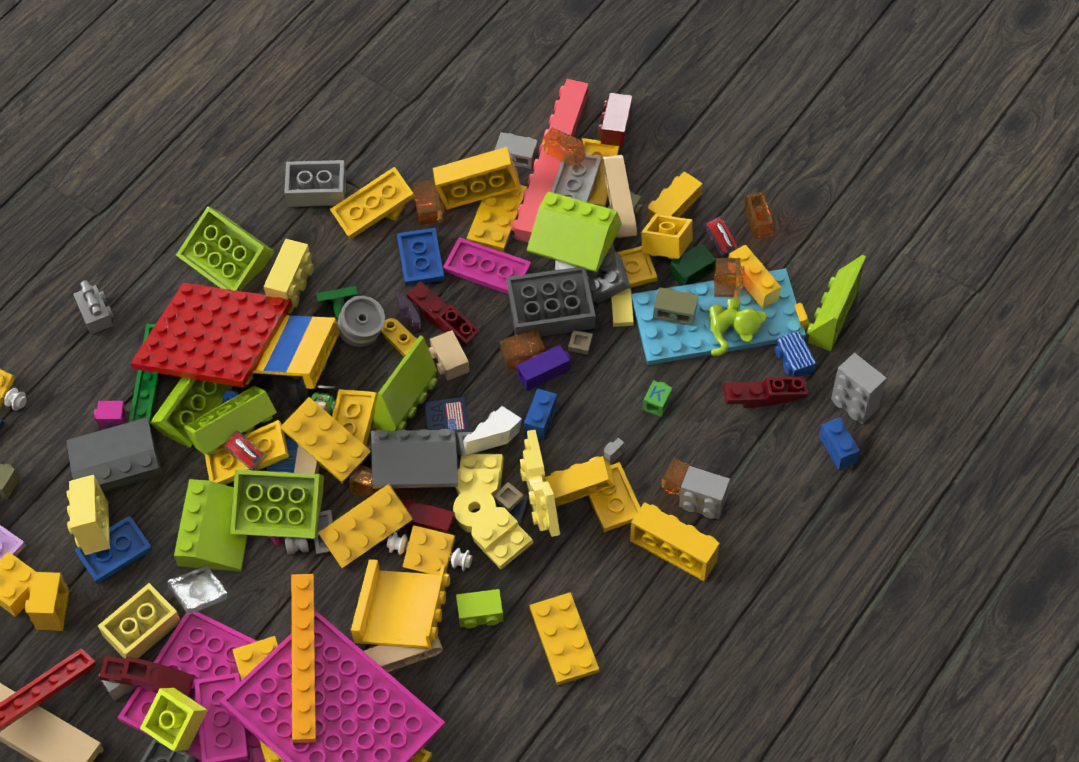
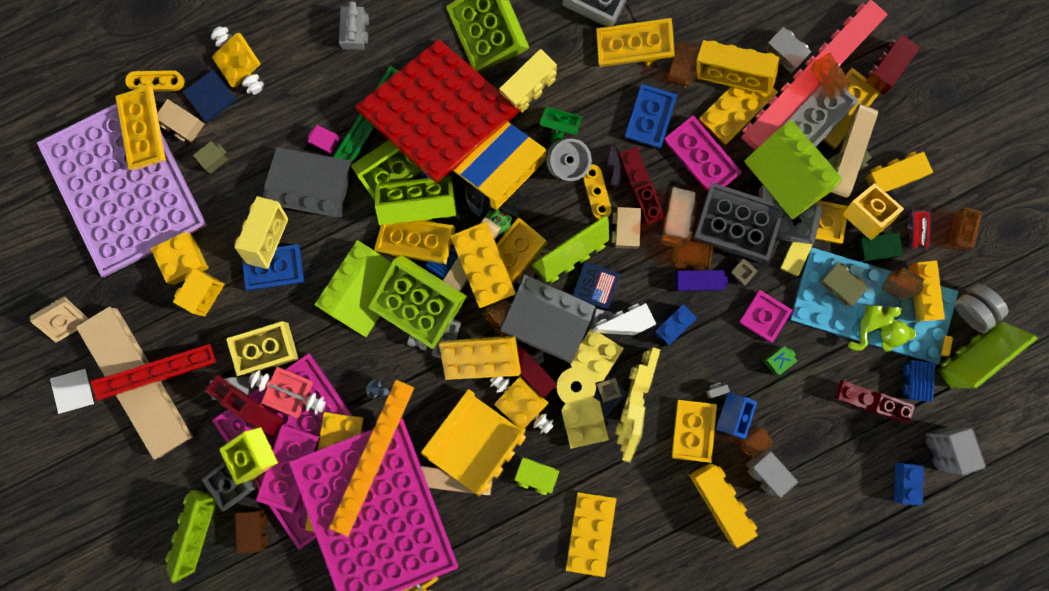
camera: 25 degrees right, 25 degrees up
clear plate [168,566,227,615] -> none
slope [223,430,266,471] -> none
yellow brick [545,456,615,507] -> none
none -> coral plate [249,367,326,418]
none -> sand blue plate [366,379,389,399]
none -> clear orange brick [660,187,697,249]
none -> blue brick [716,393,757,439]
none -> dark pink plate [738,290,792,343]
none -> light grey wheel [954,283,1009,333]

